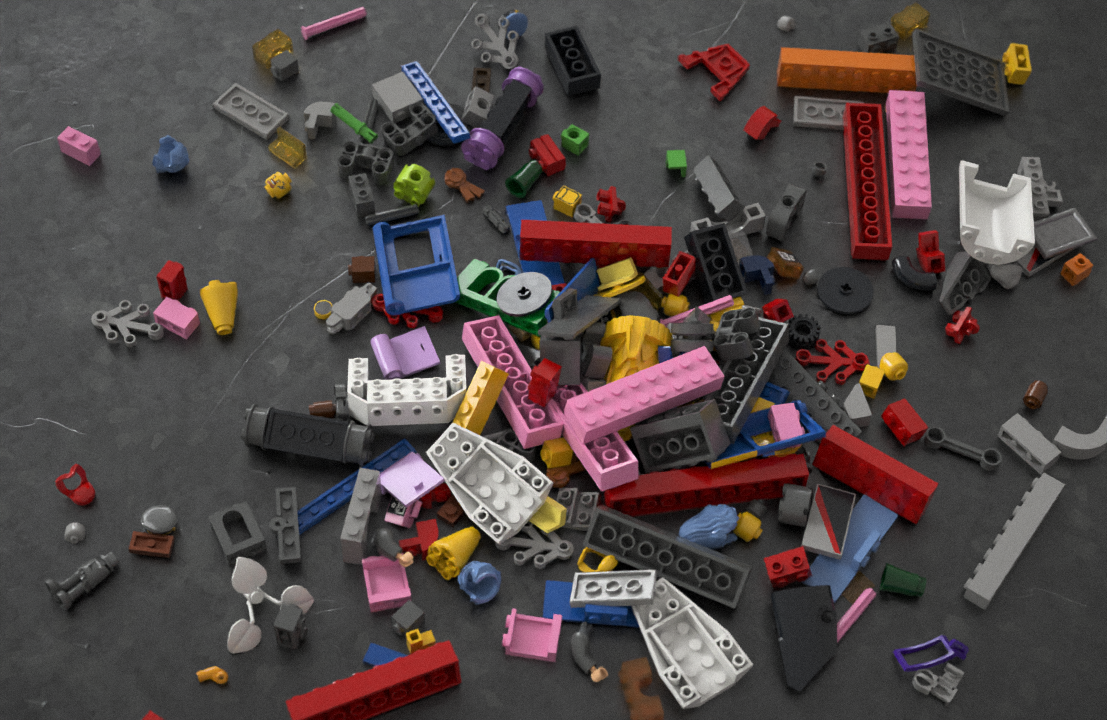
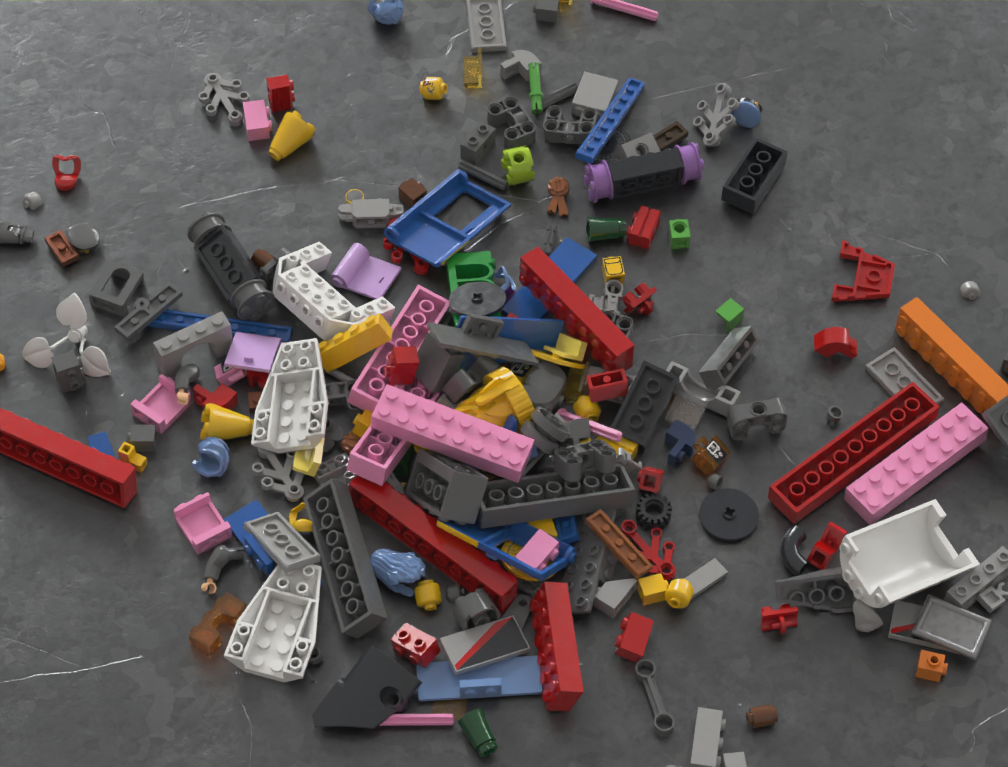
camera: 50 degrees right, 0 degrees up
none -> dark orange tile [585,509,653,579]

